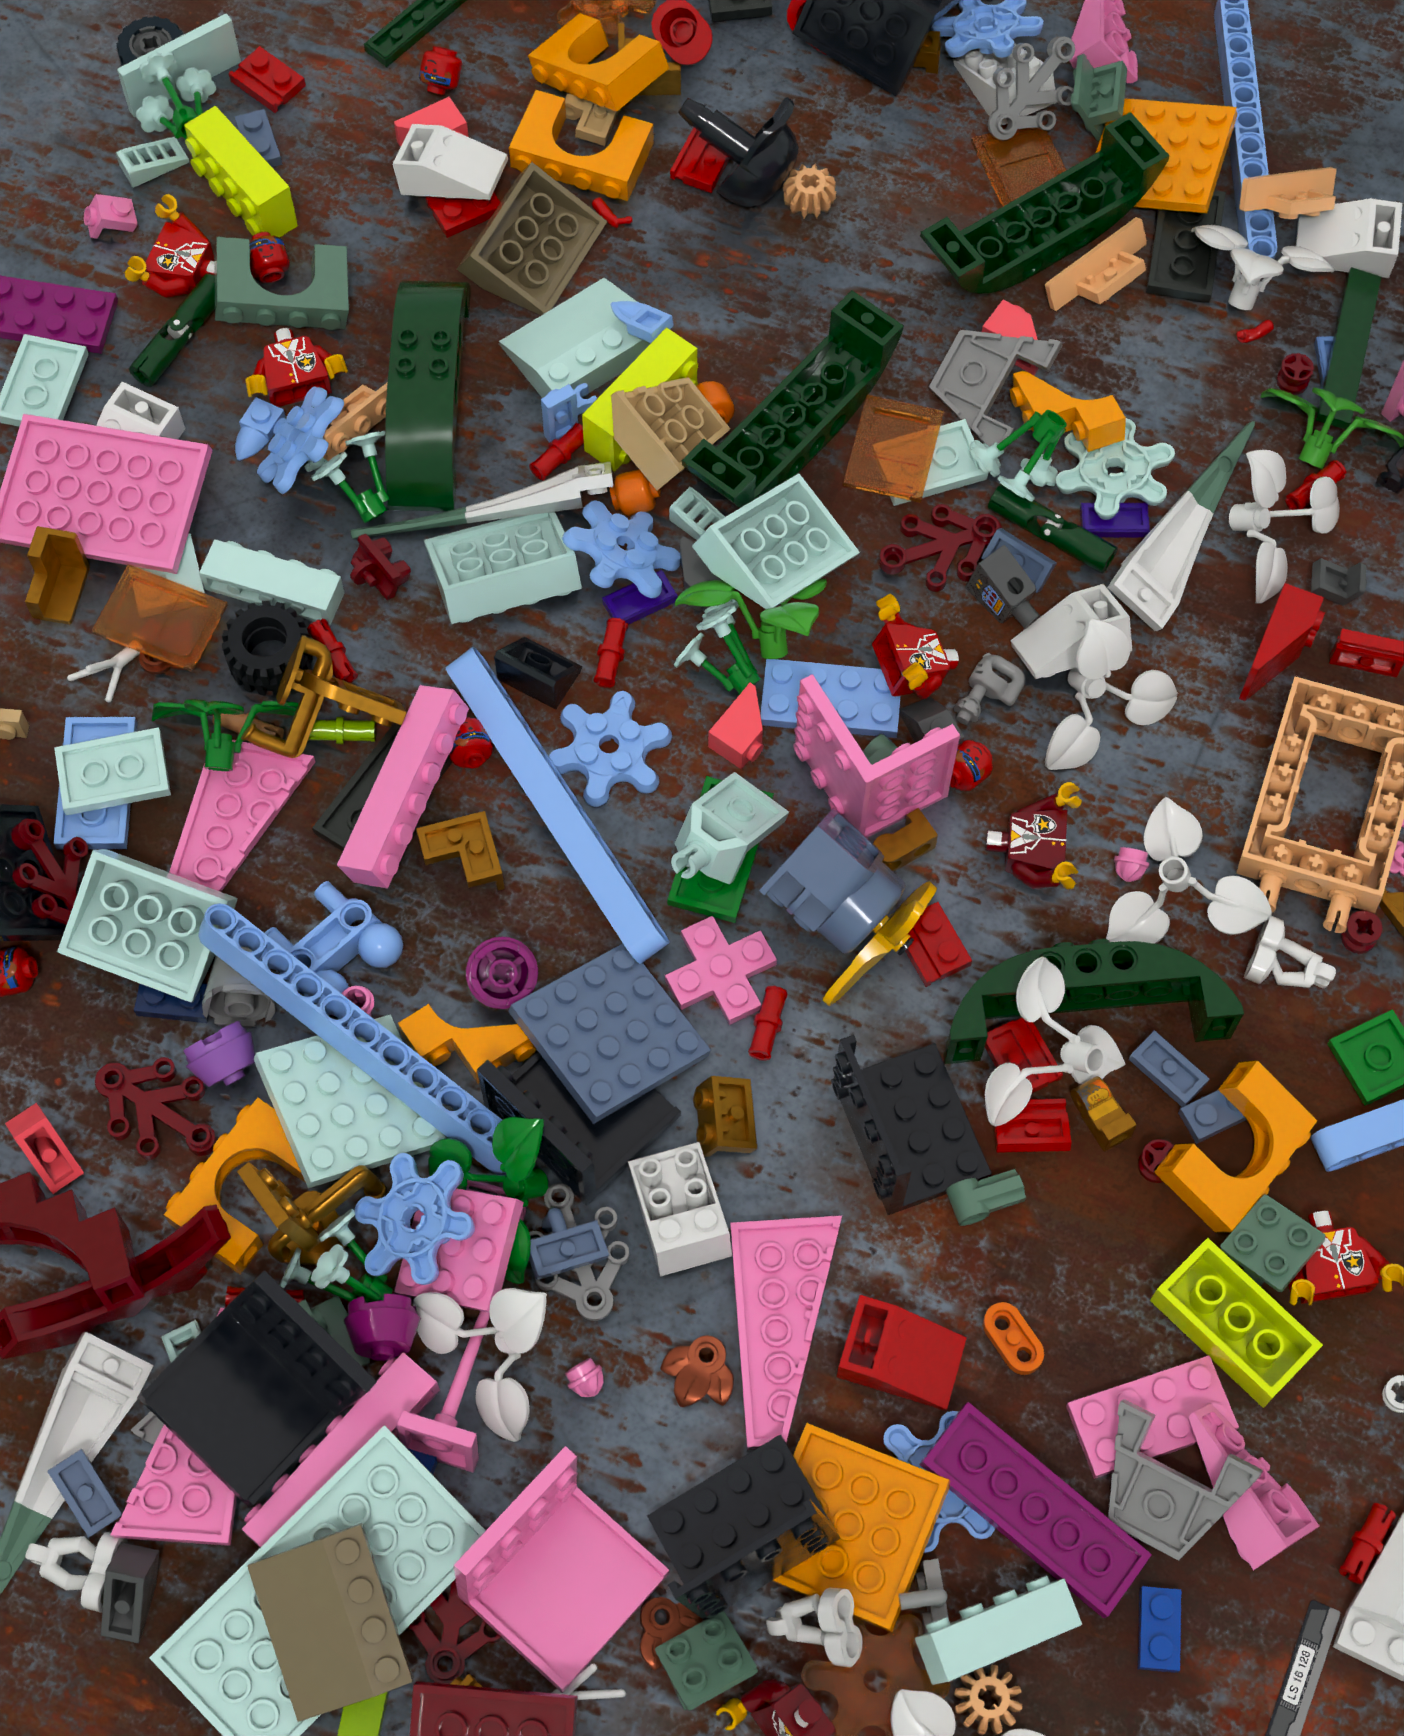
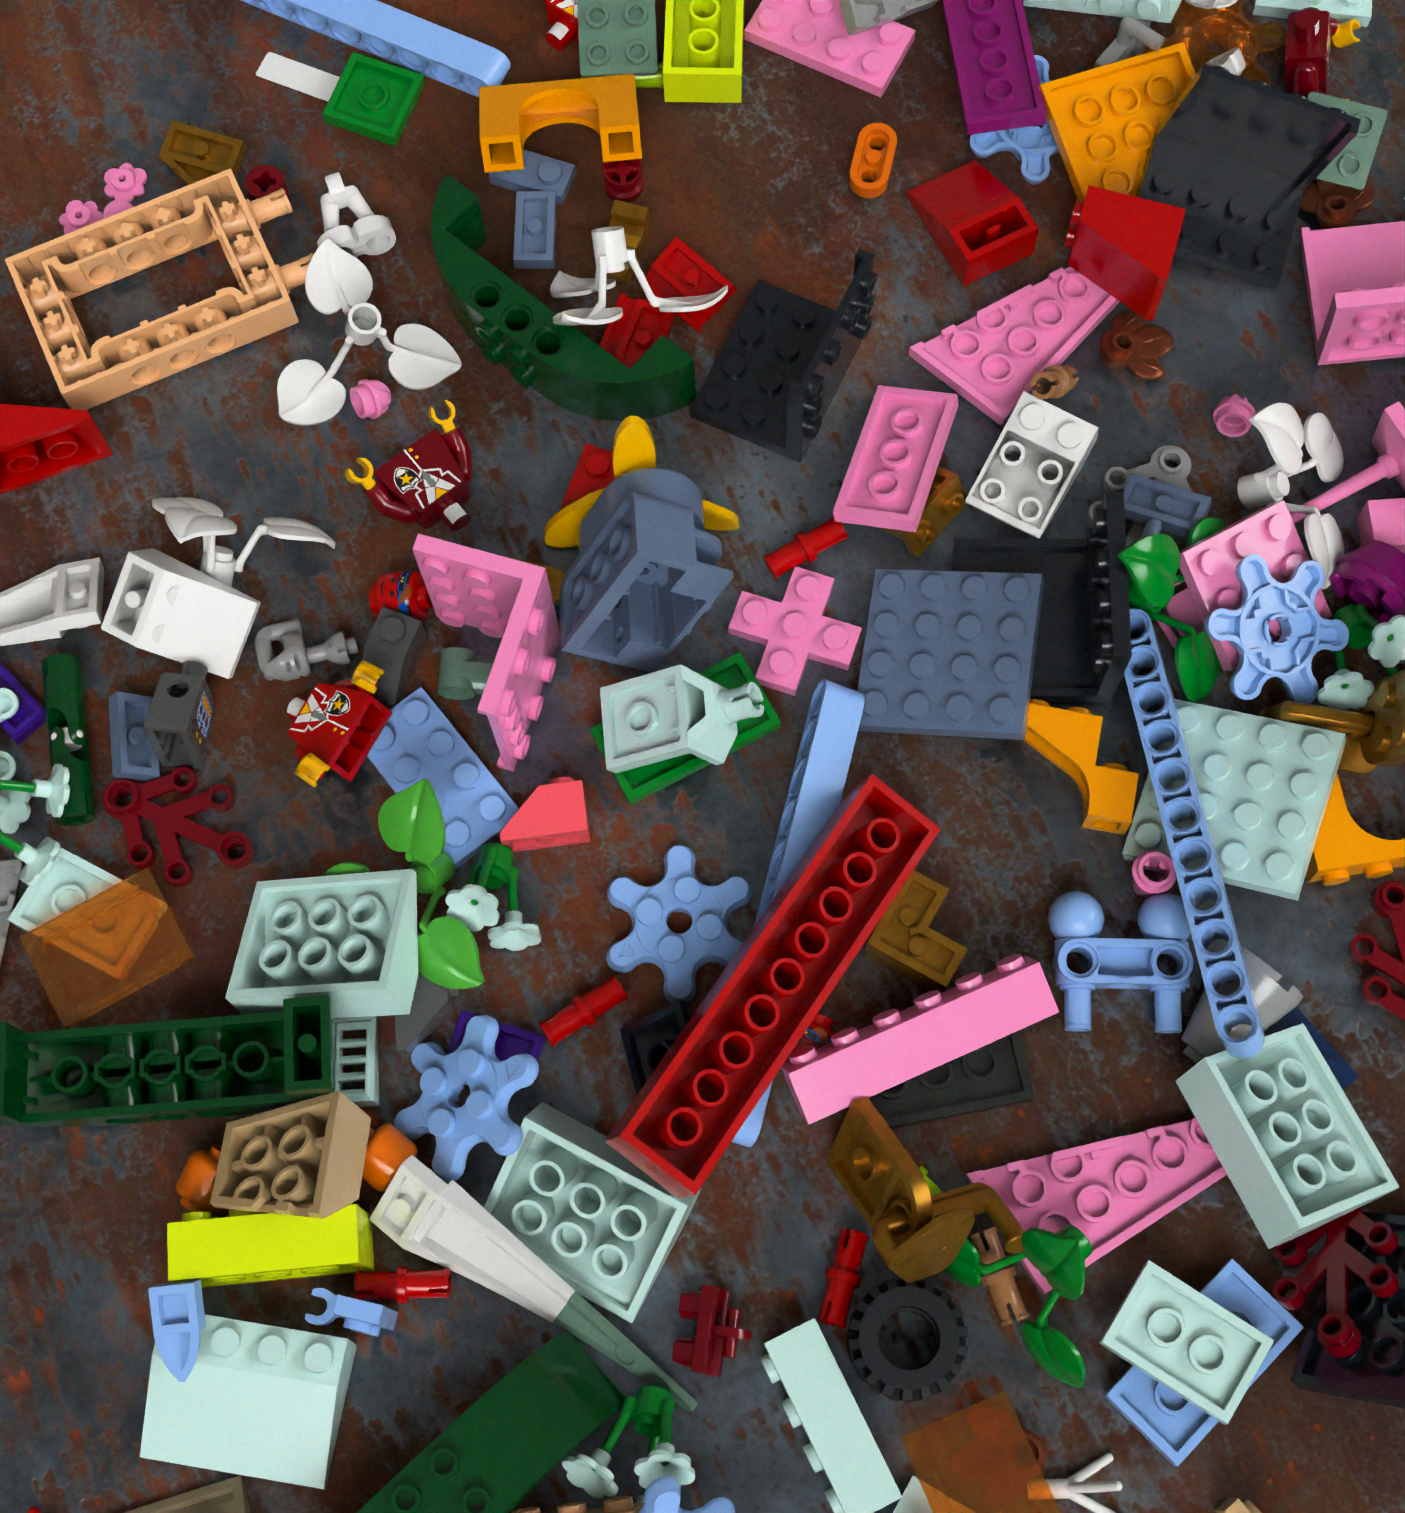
camera: 130 degrees left, 5 degrees up
medium lavender cone [183,1021,255,1087] -> none
magenta cone [466,937,538,1009] -> none
sand green piece [946,1169,1026,1226] -> none
none -> red brick [605,774,941,1199]
none -> bright pink plate [833,385,959,532]
none -> medium nougat pin [1030,365,1079,400]
none -> red slope [1064,186,1186,321]

